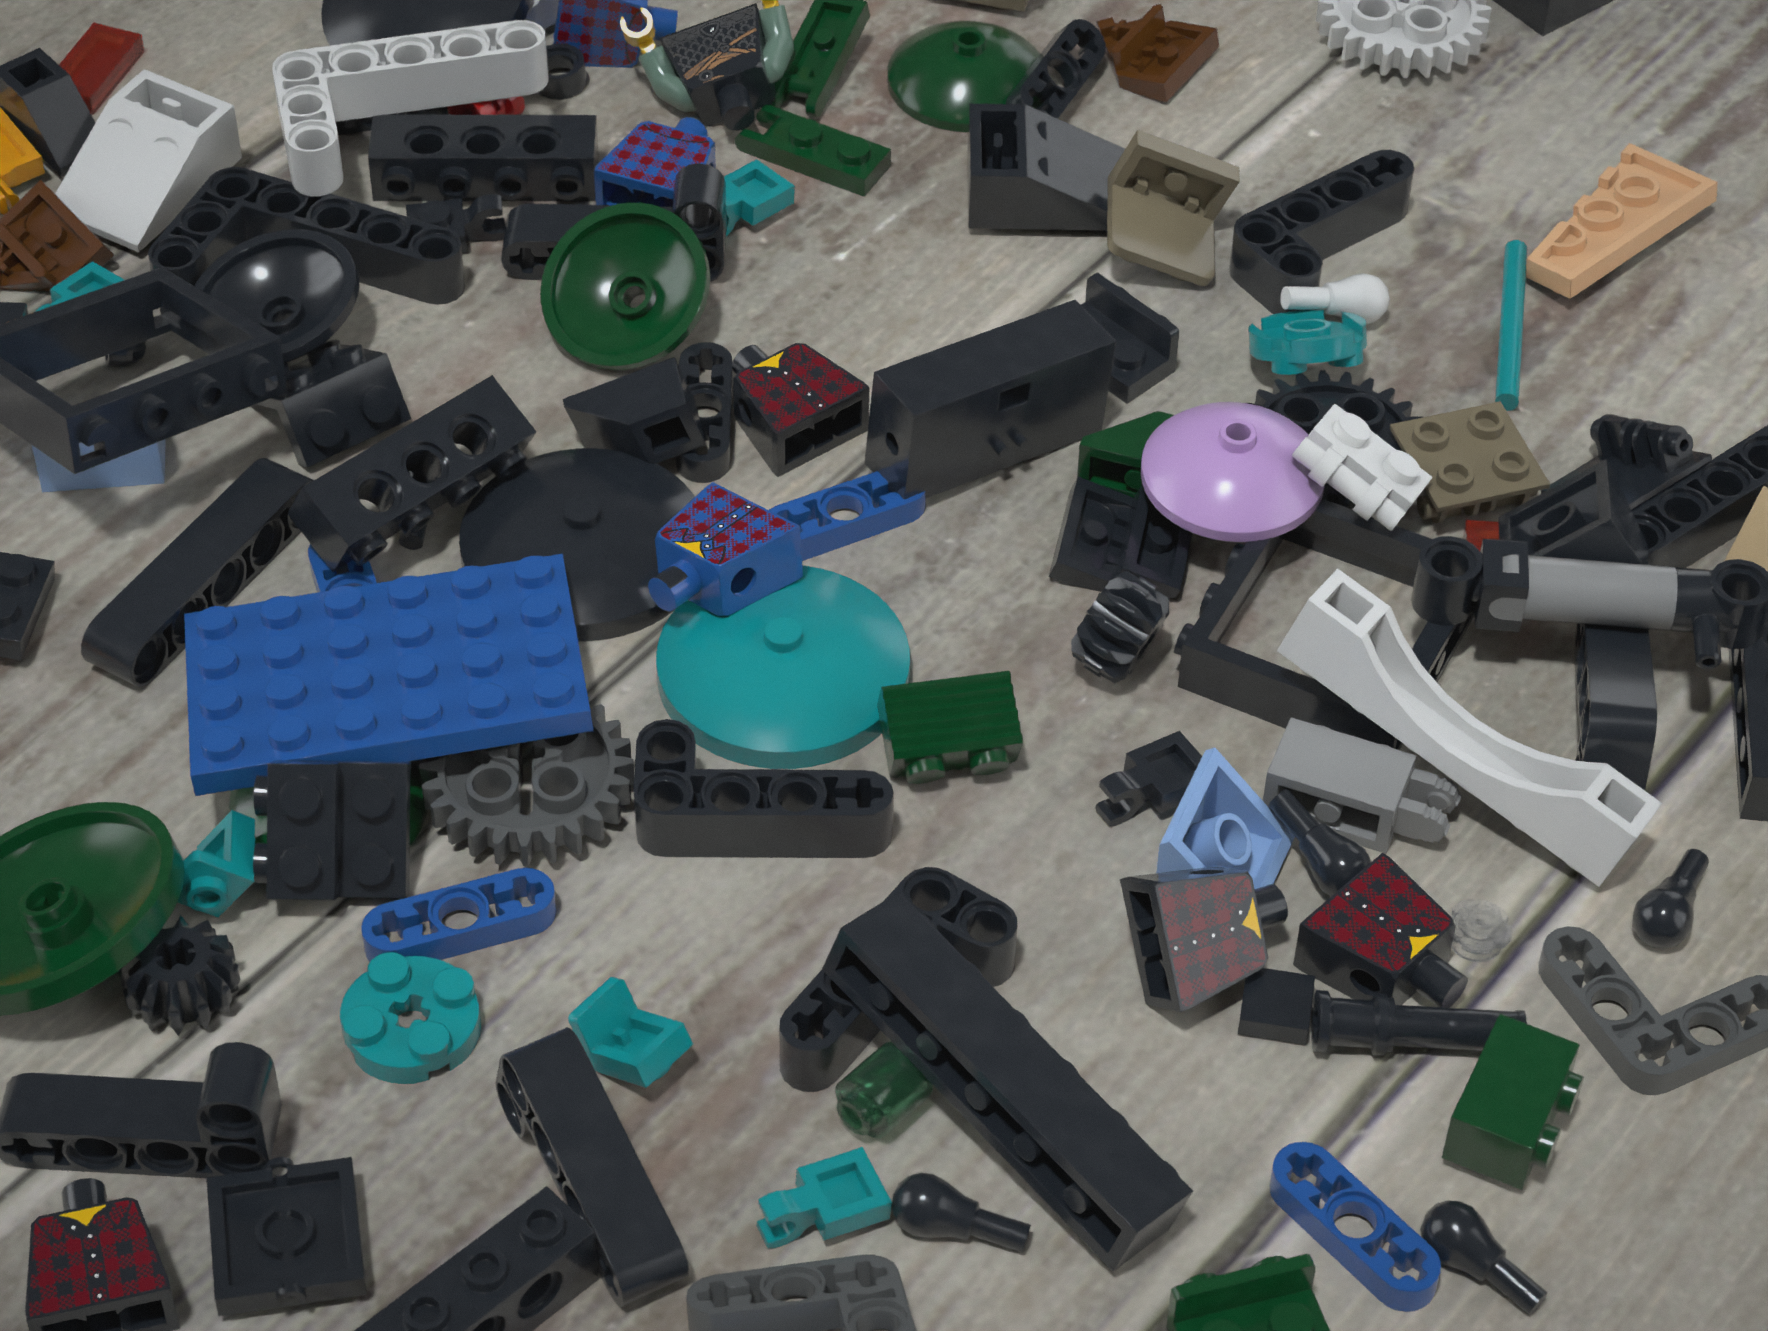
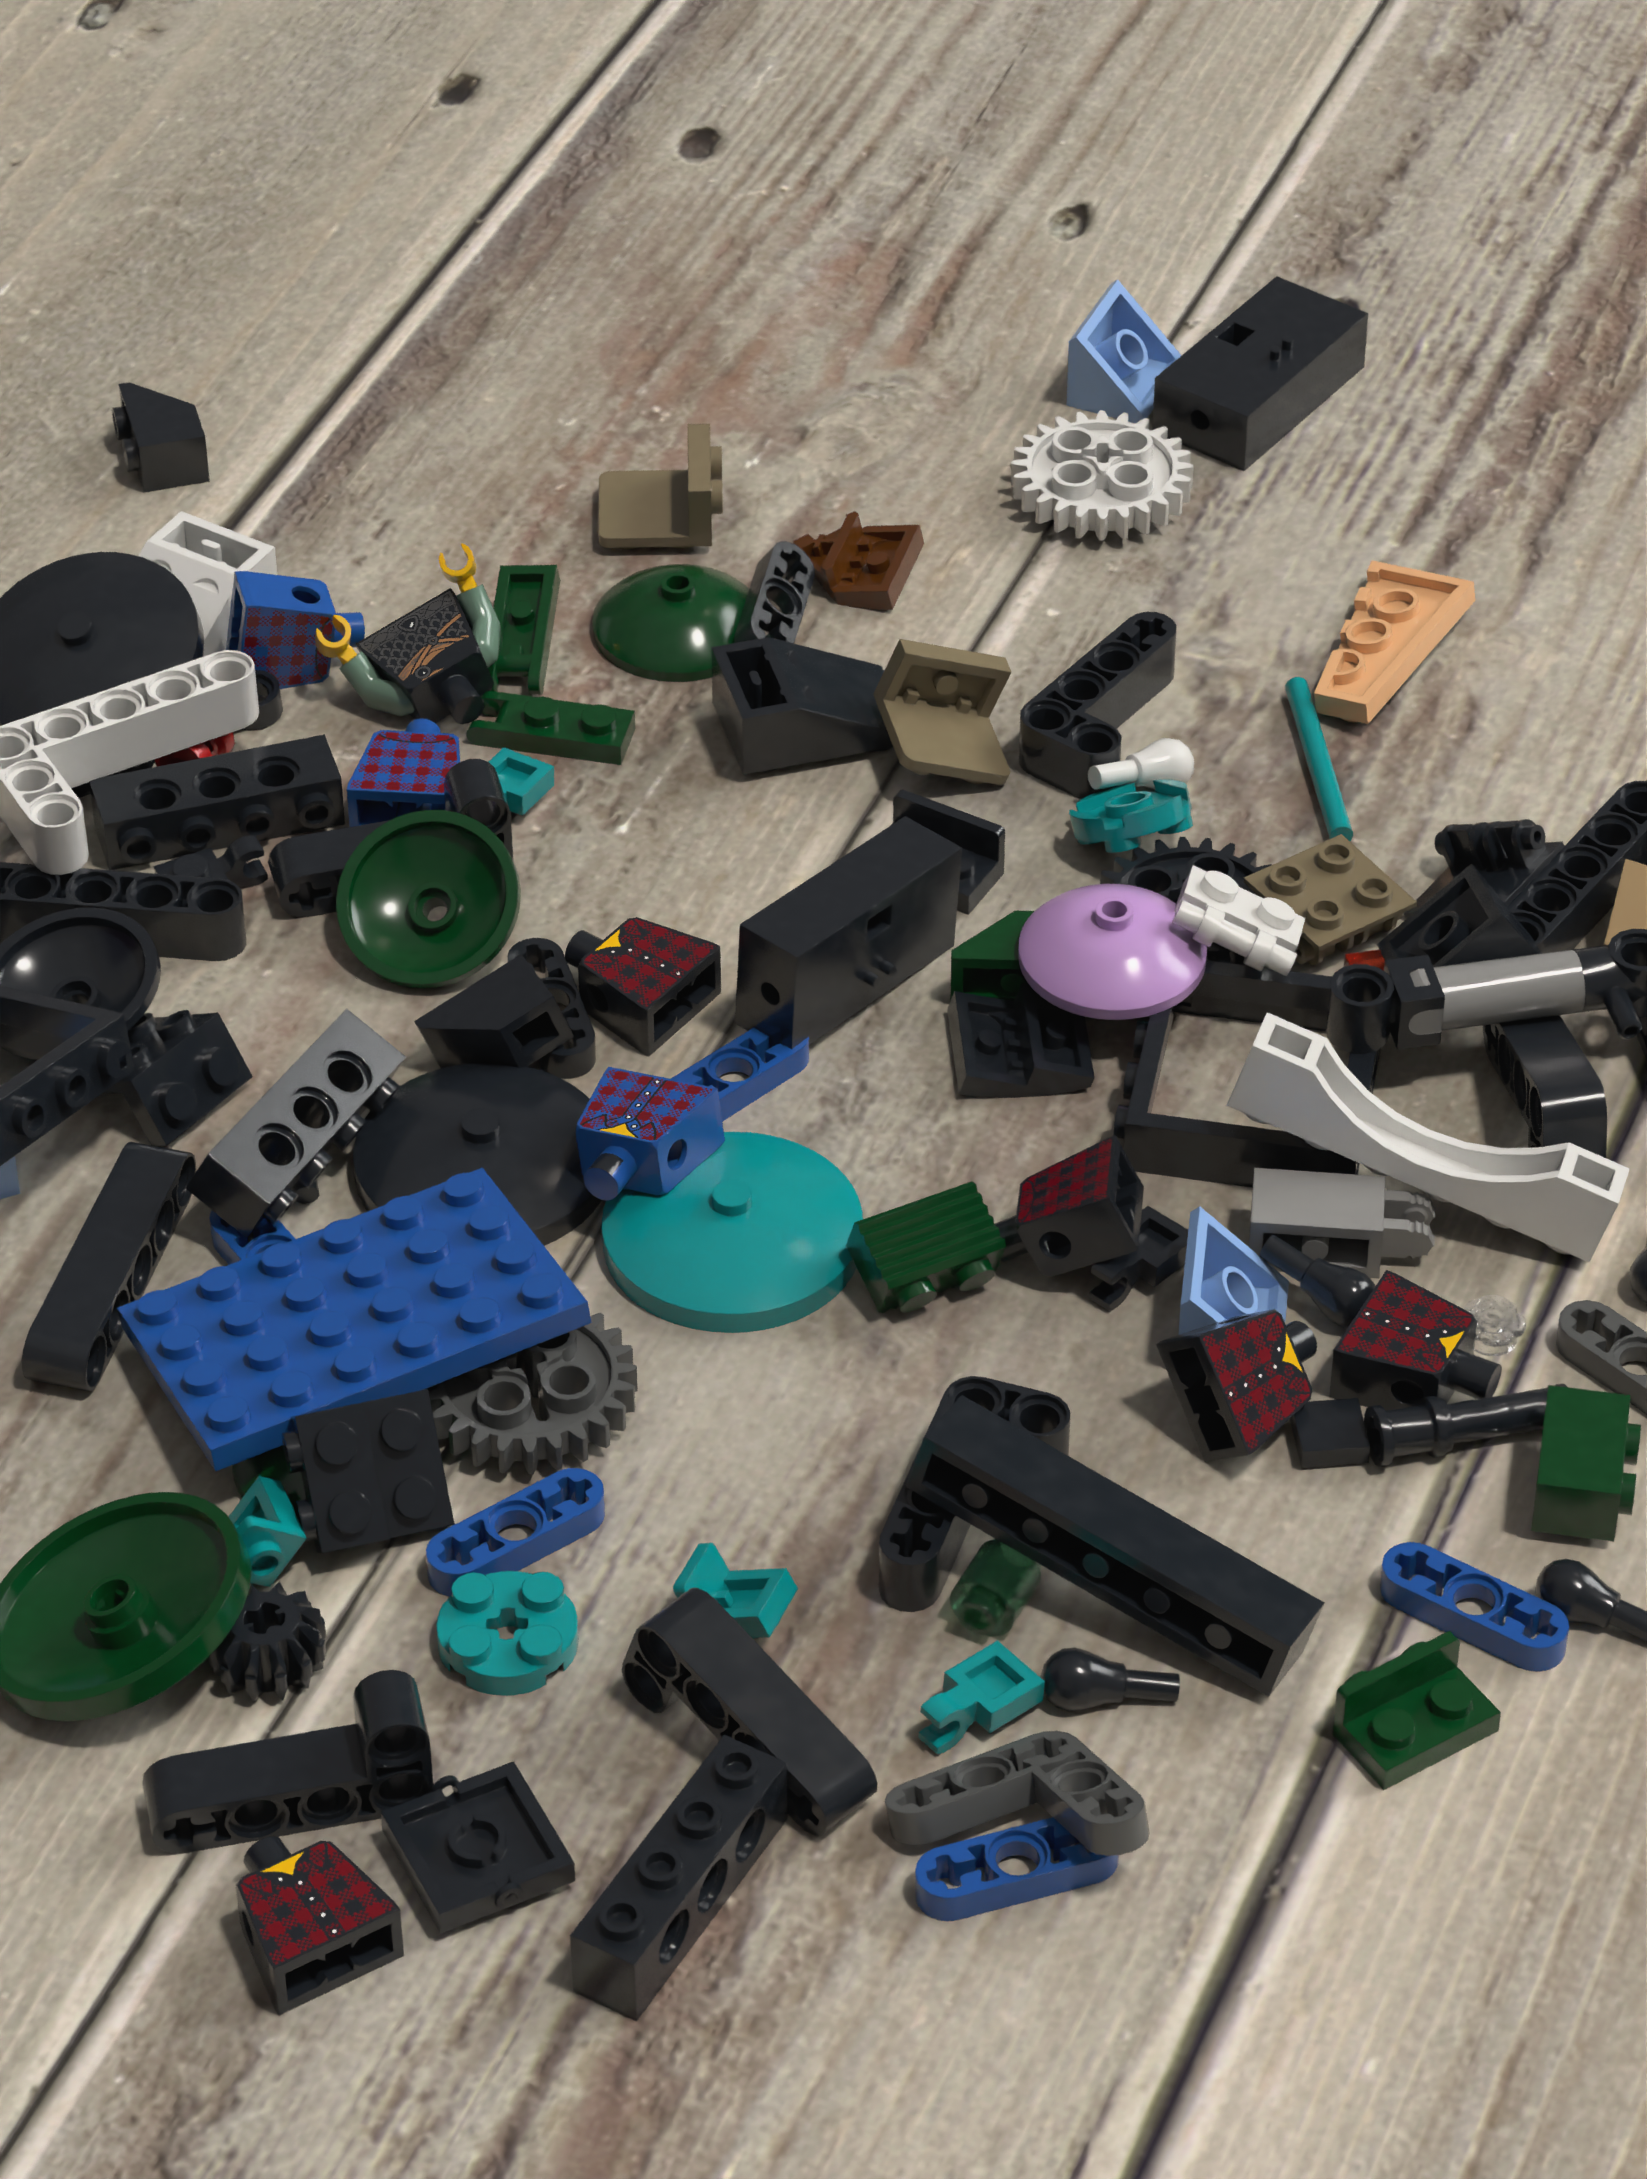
camera: 15 degrees left, 5 degrees down
black beam [634,719,894,858] -> none
black gear [1071,571,1169,684] -> none
none -> black torso [995,1135,1144,1277]

